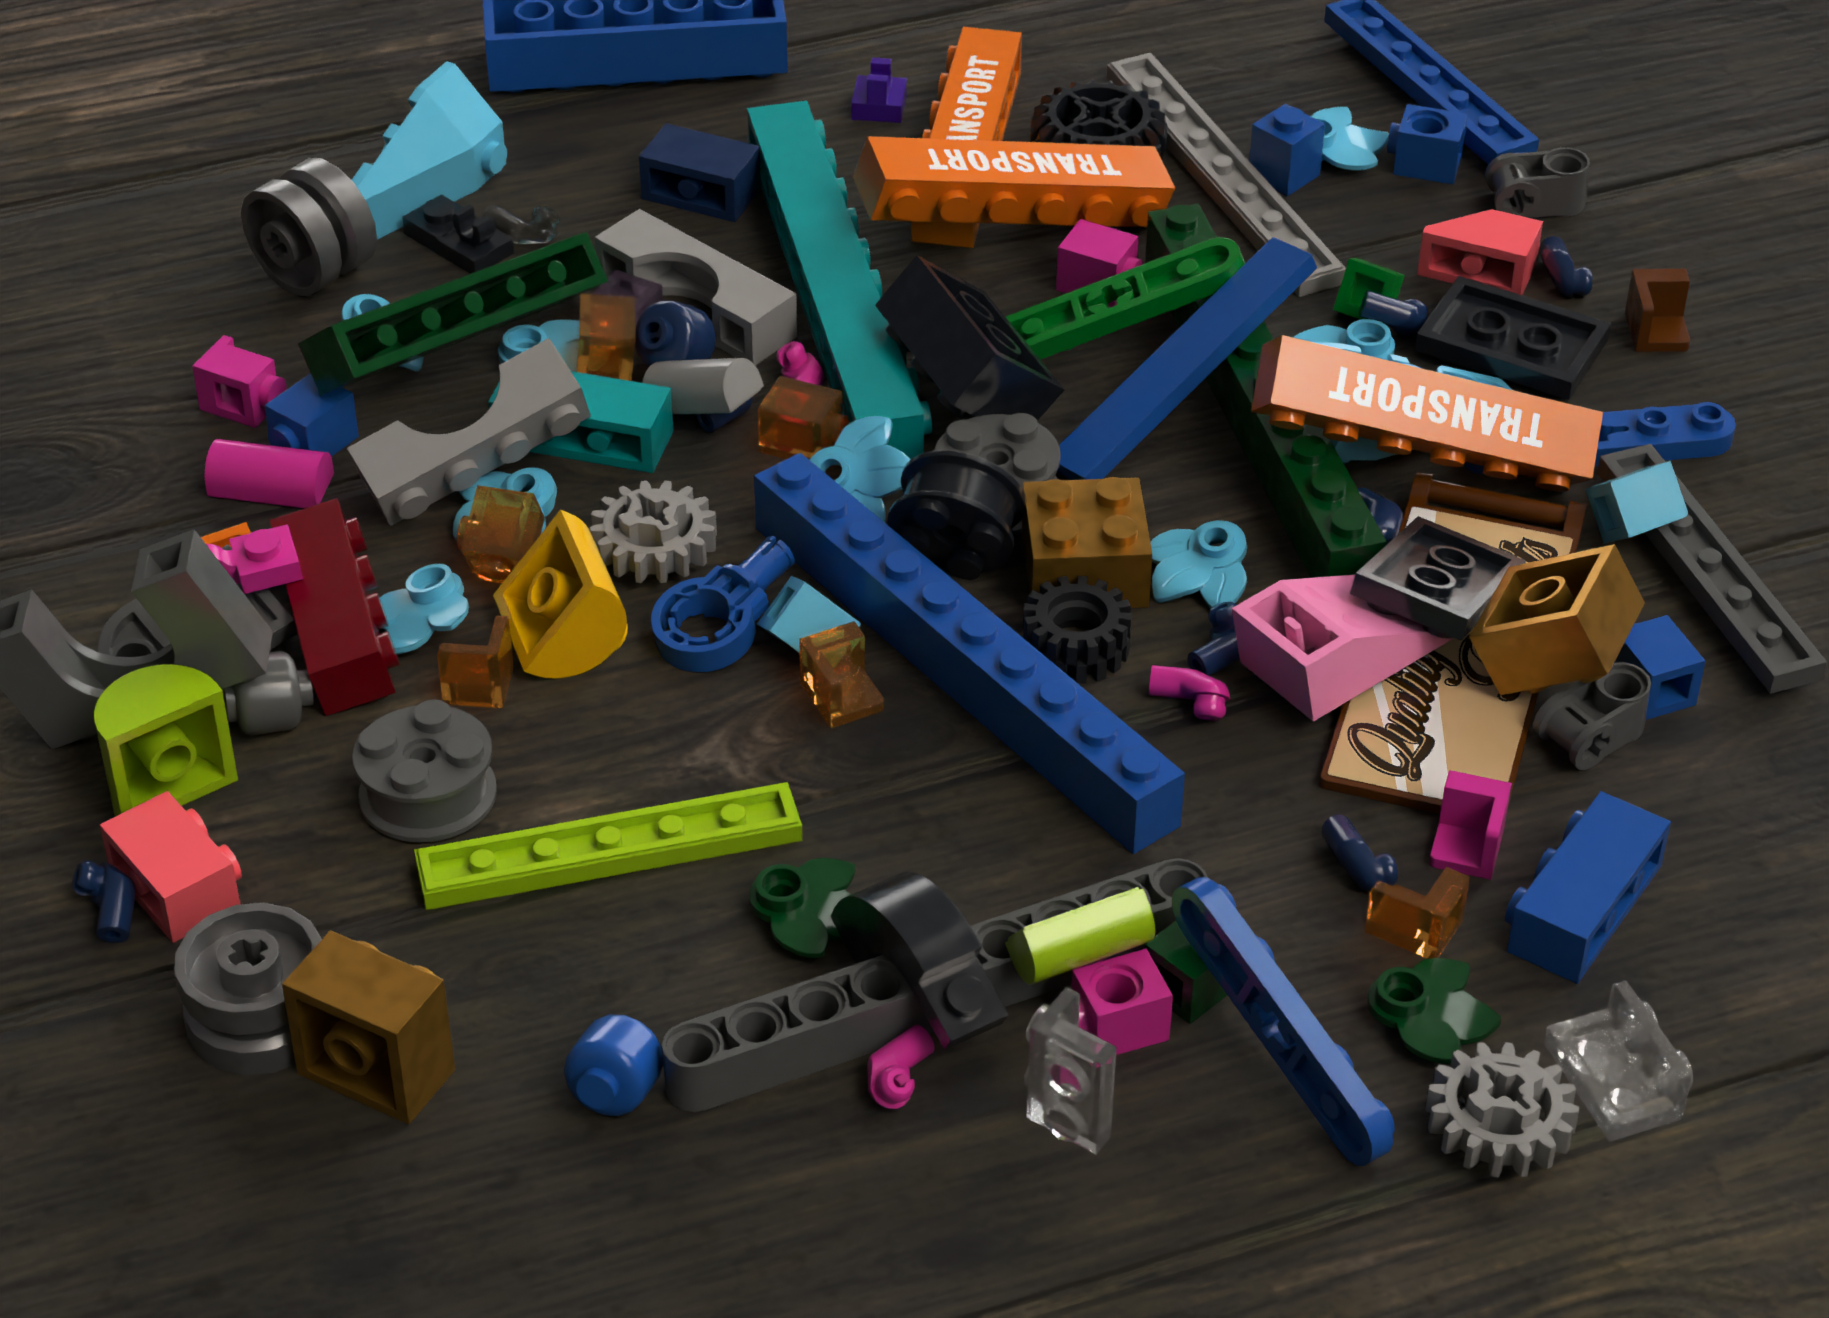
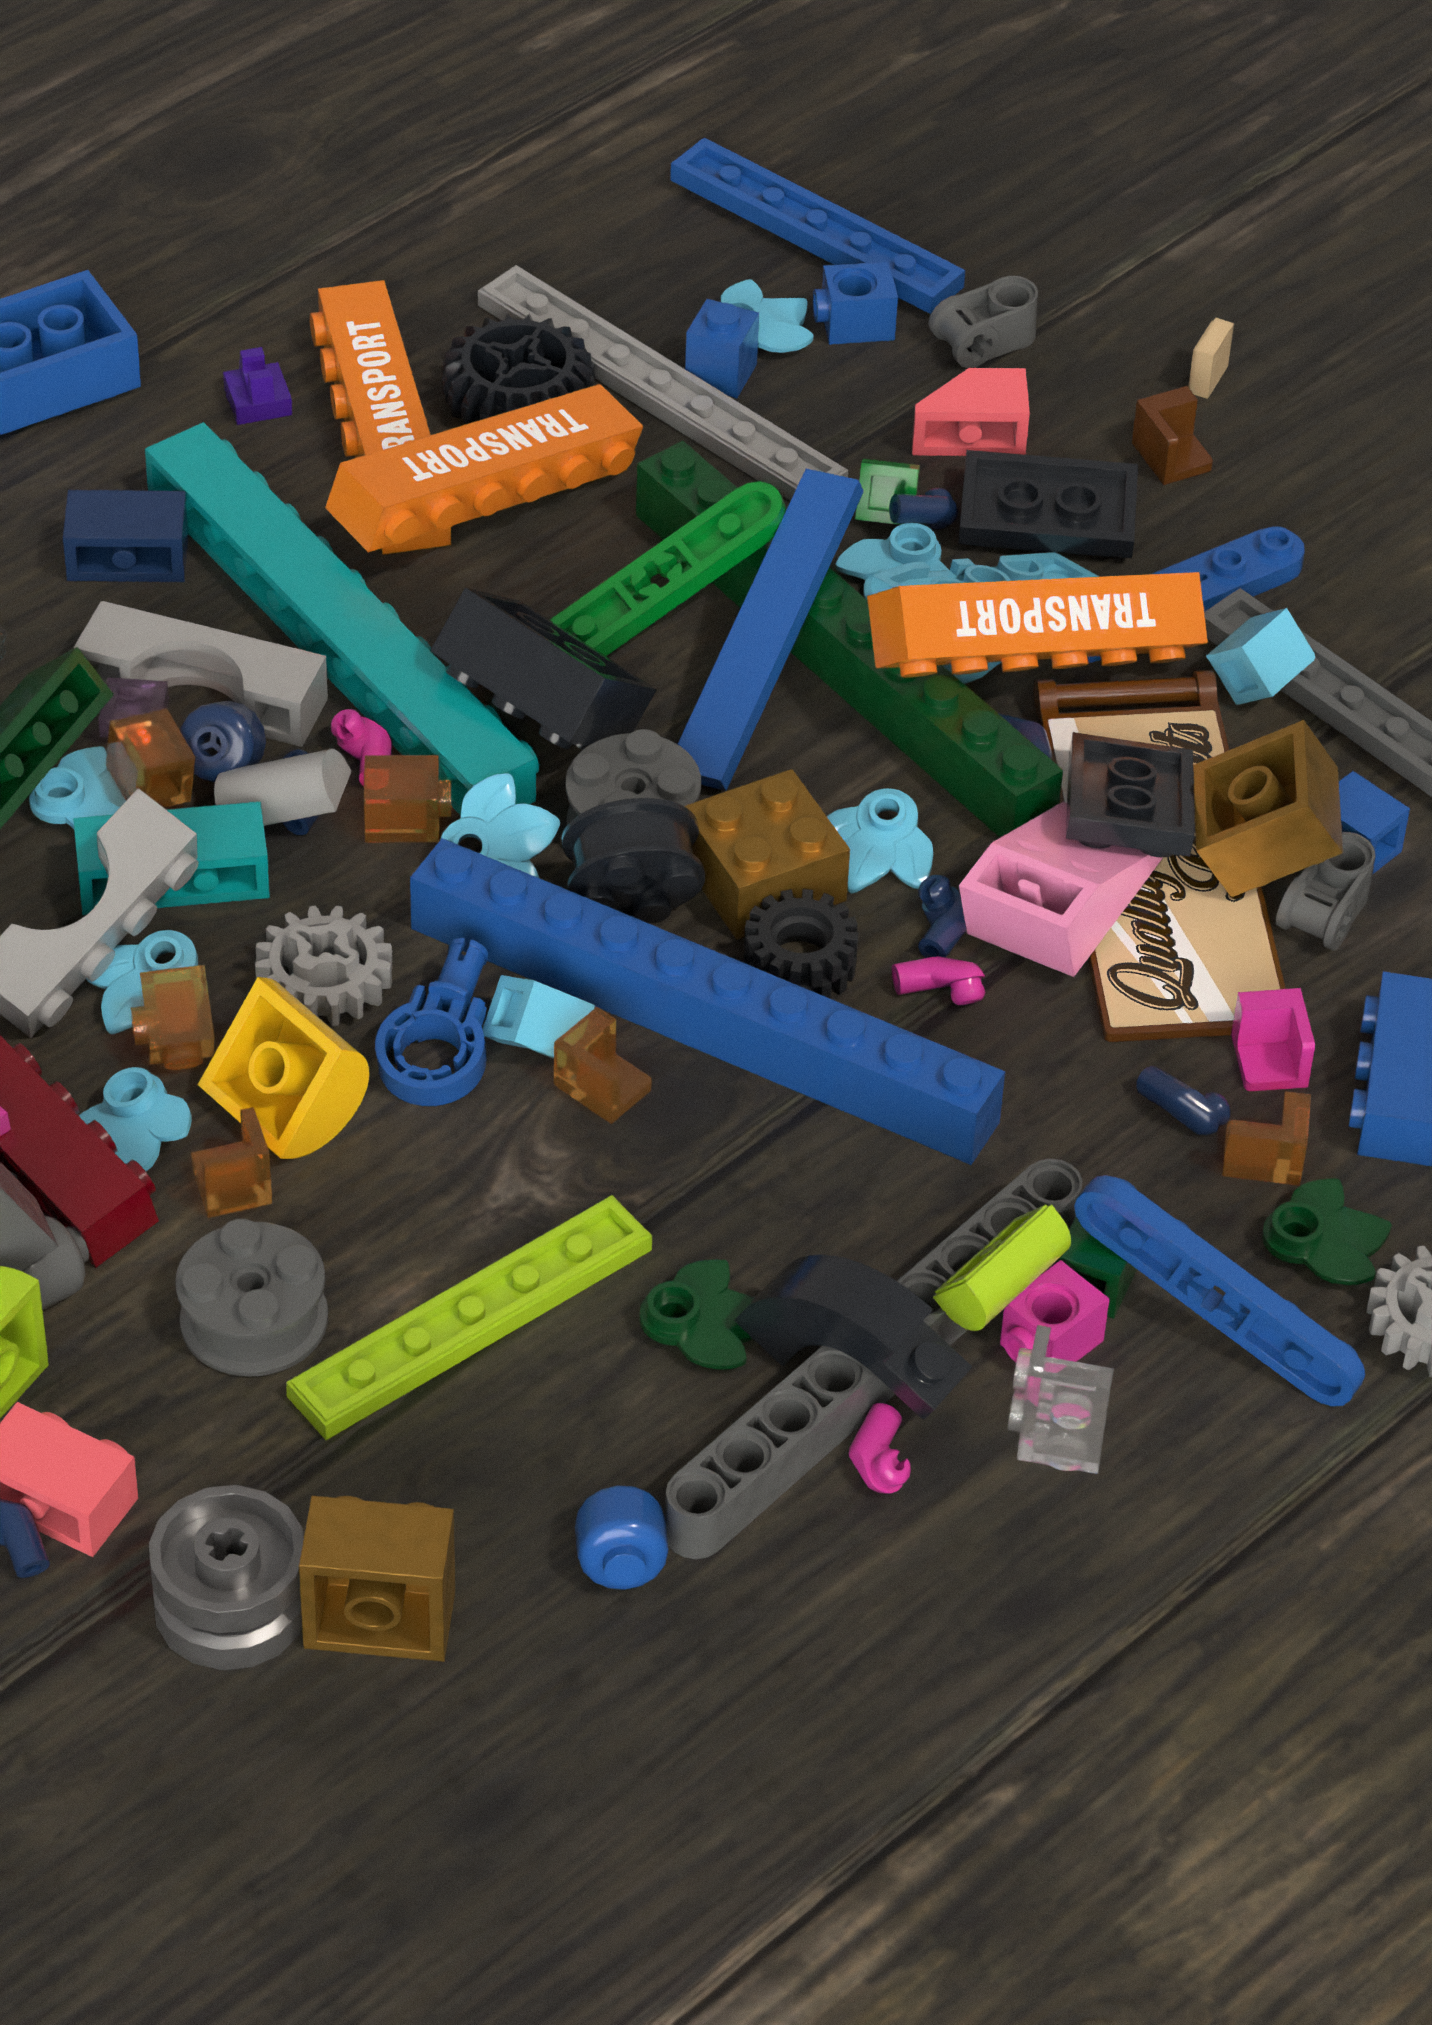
camera: 25 degrees left, 5 degrees up
dark pink brick [1056,219,1143,307] -> none
dark blue arm [1539,236,1592,299] -> none
none -> tan tile [1188,318,1234,399]

